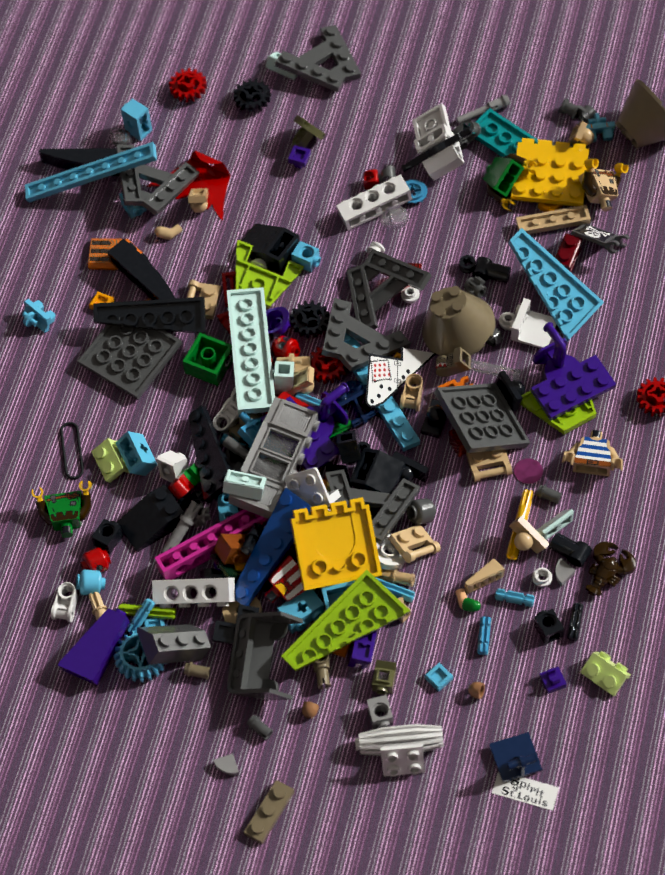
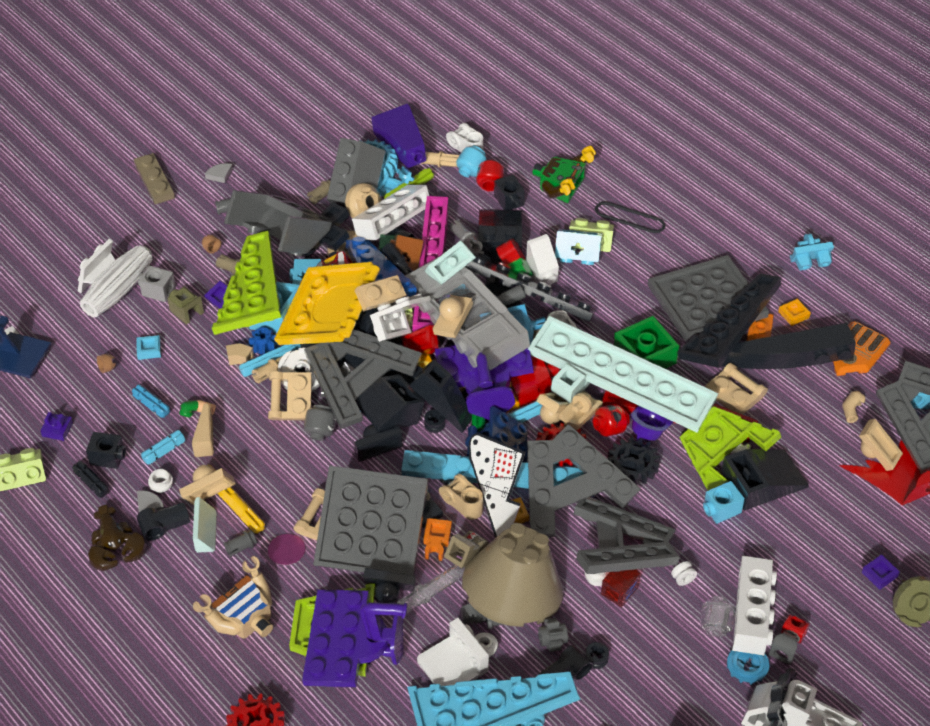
camera: 120 degrees right, 10 degrees down
none -> tan piece [345,183,381,218]
none -> tan plate [354,275,407,311]
none -> tan tile [433,295,473,338]

